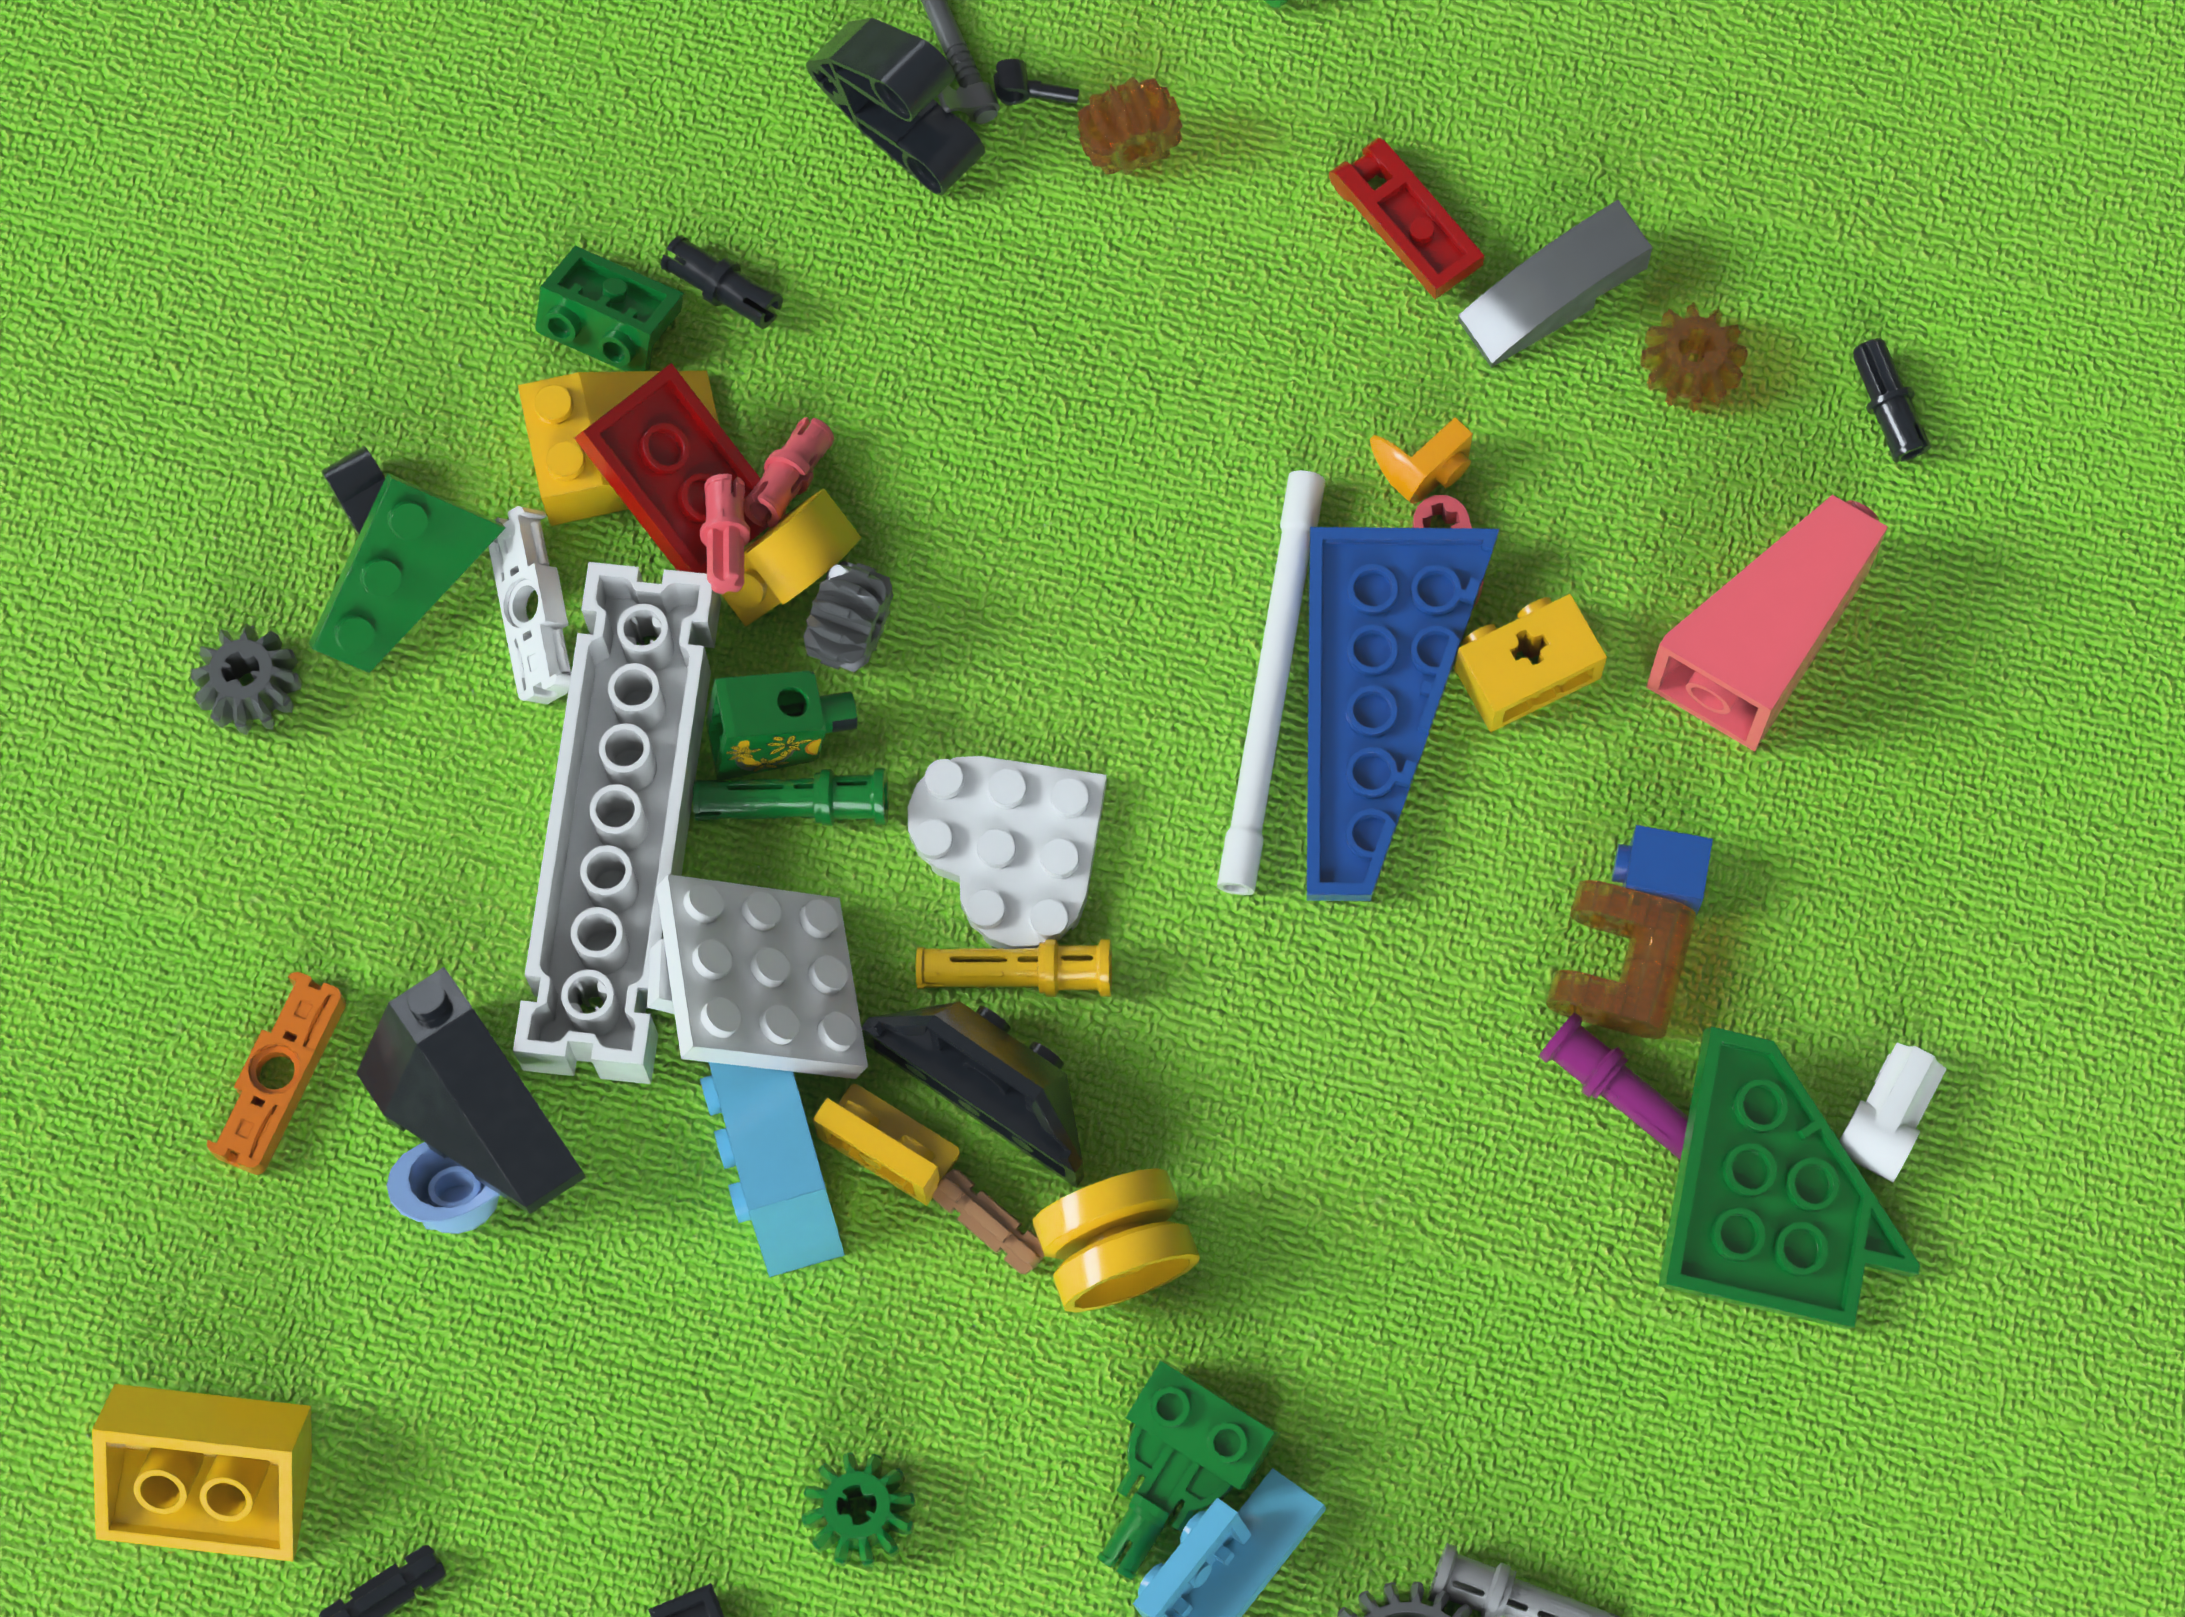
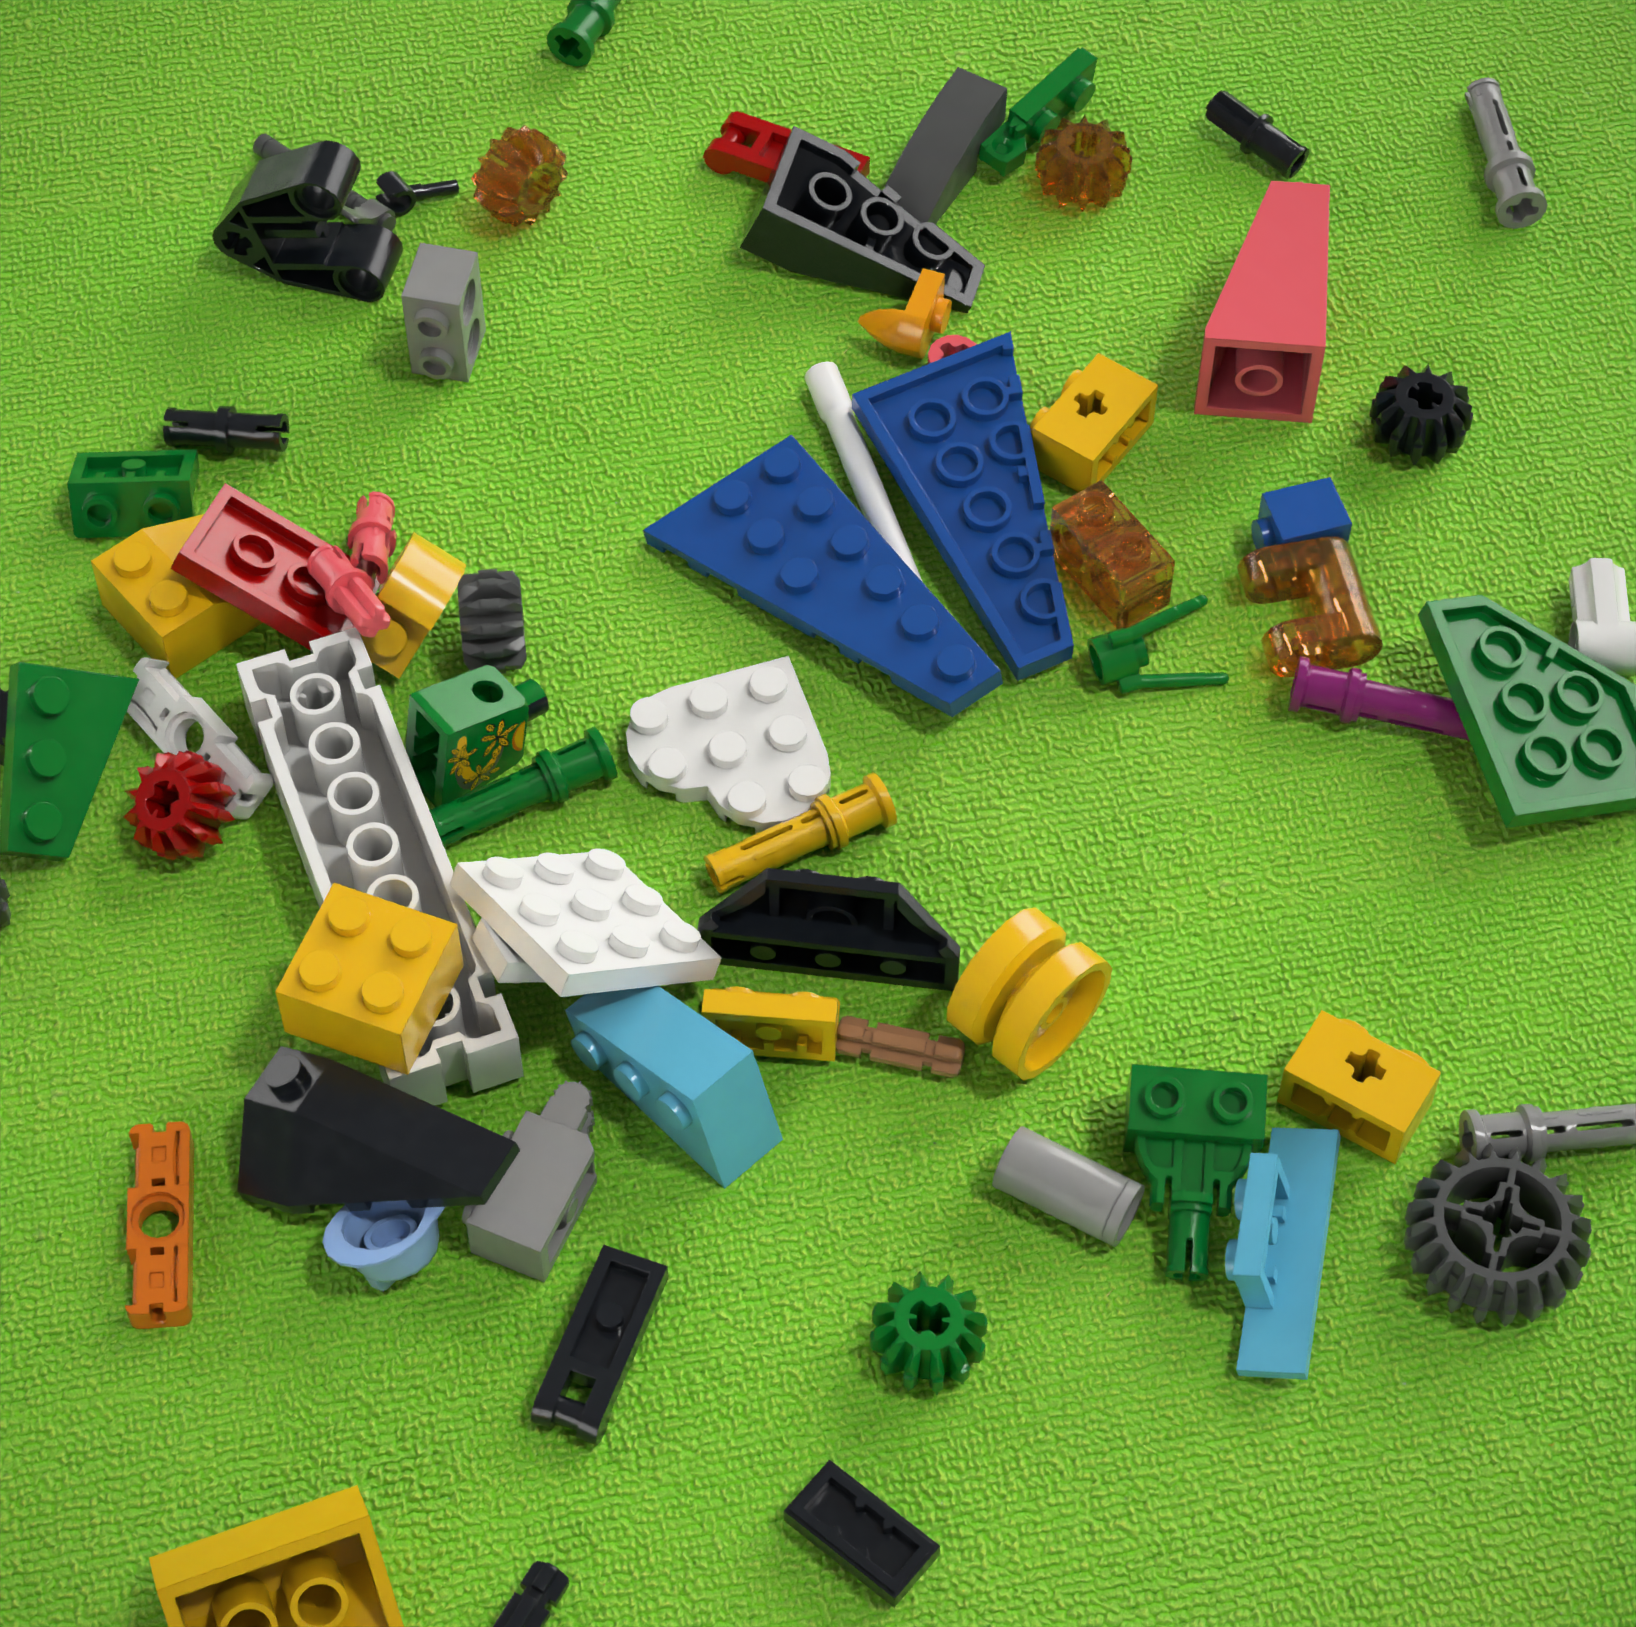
camera: 30 degrees left, 15 degrees down
none -> red gear [123,751,236,860]
none -> yellow brick [275,883,464,1075]
none -> light grey brick [401,243,486,382]
none -> light grey hinge [462,1081,597,1283]
none -> black plate [531,1245,668,1445]
none -> blue wing [643,435,1003,717]
none -> black wedge [740,126,985,313]
none -> green hinge [978,47,1098,177]
none -> light grey pin [992,1126,1145,1247]
none -> clear orange brick [1050,480,1175,629]
none -> green plant [1087,595,1229,694]
none -> yellow brick [1277,1010,1441,1164]
none -> black gear [1369,363,1473,466]
none -> light grey pin [1464,78,1548,229]

